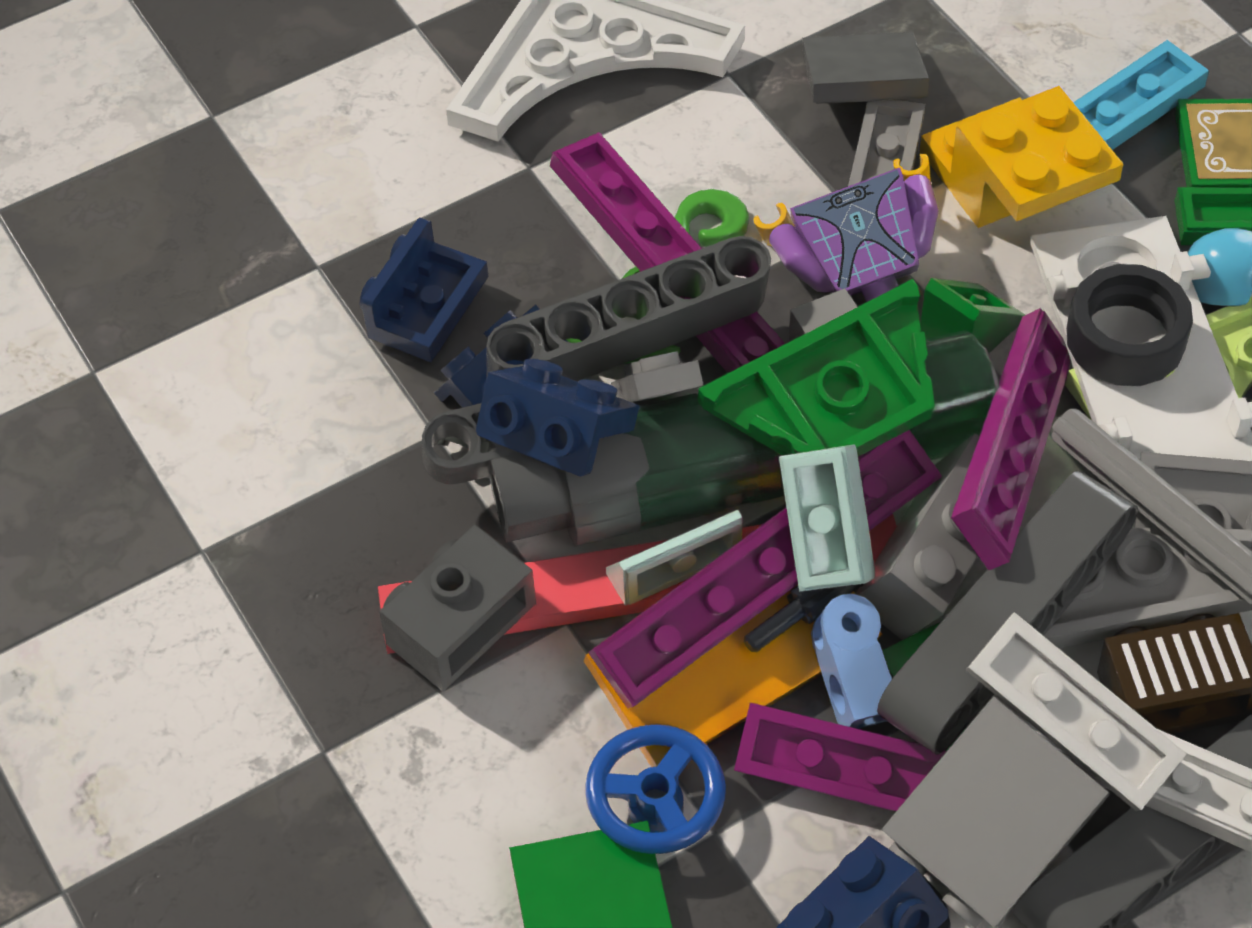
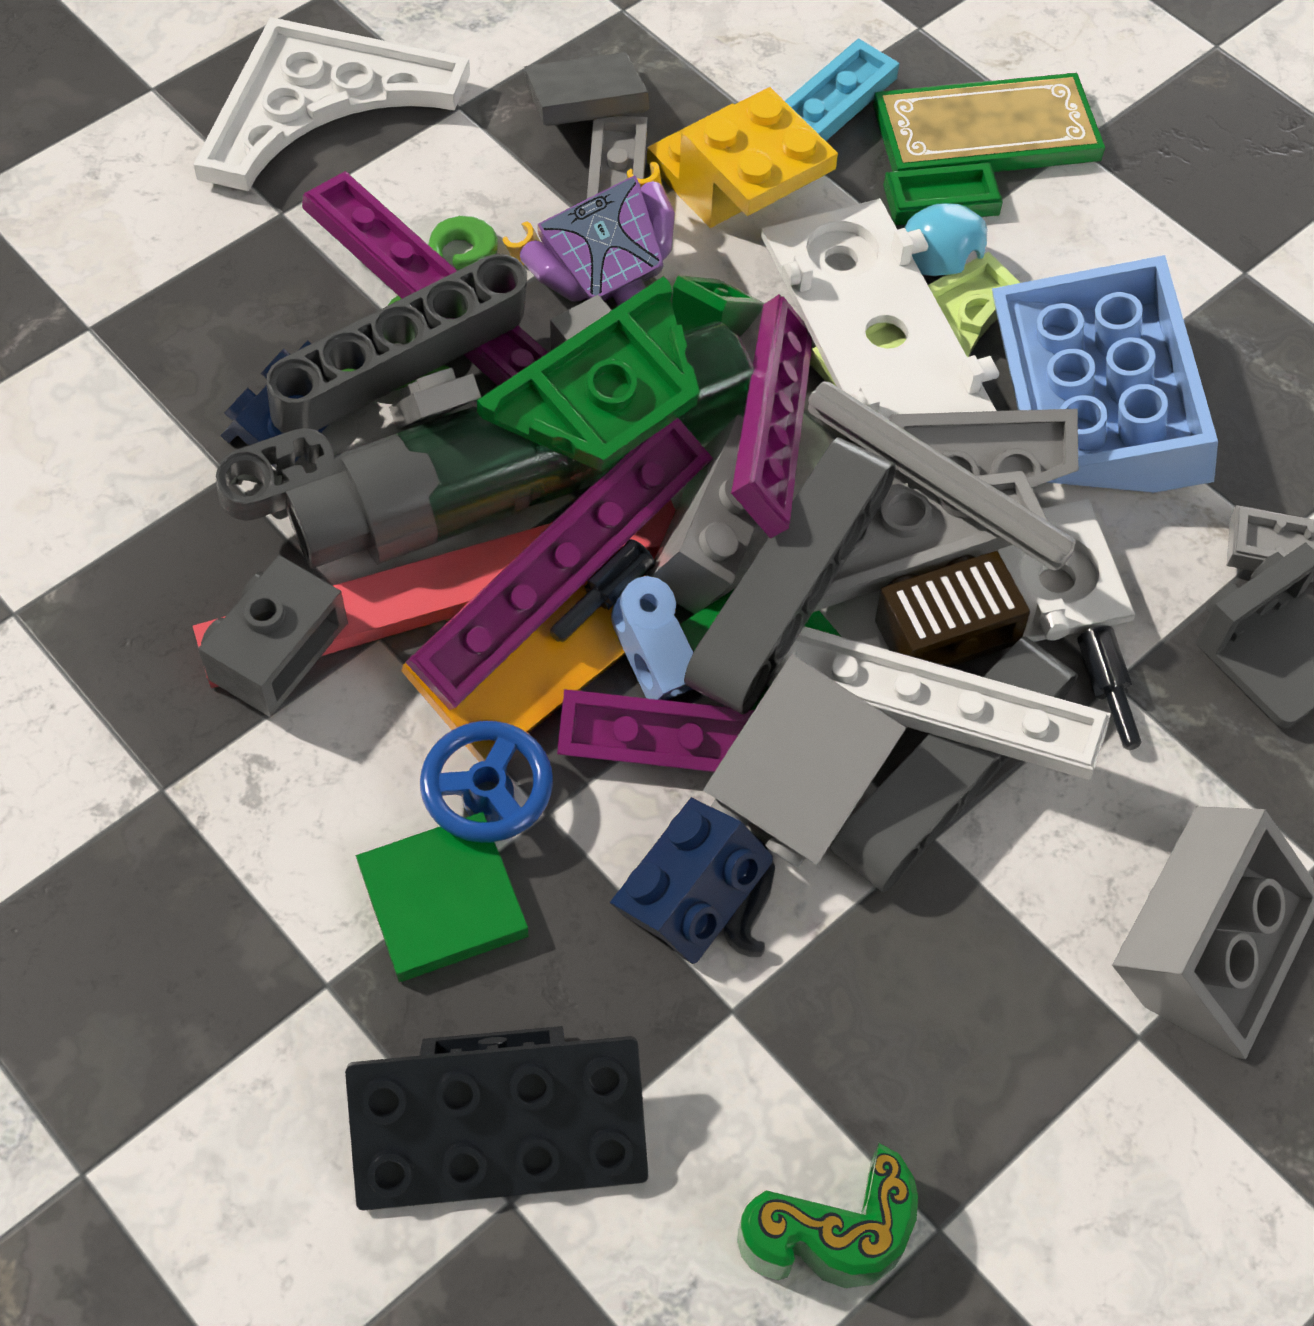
camera: 15 degrees left, 5 degrees up
dark blue bracket [359,217,489,362] -> none
dark blue bracket [476,359,640,477] -> none
light aqua slope [606,510,743,606] -> none
light aqua slope [779,444,875,592] -> none
white plate [966,612,1187,811] -> none
black tyre [1066,264,1193,386] -> none

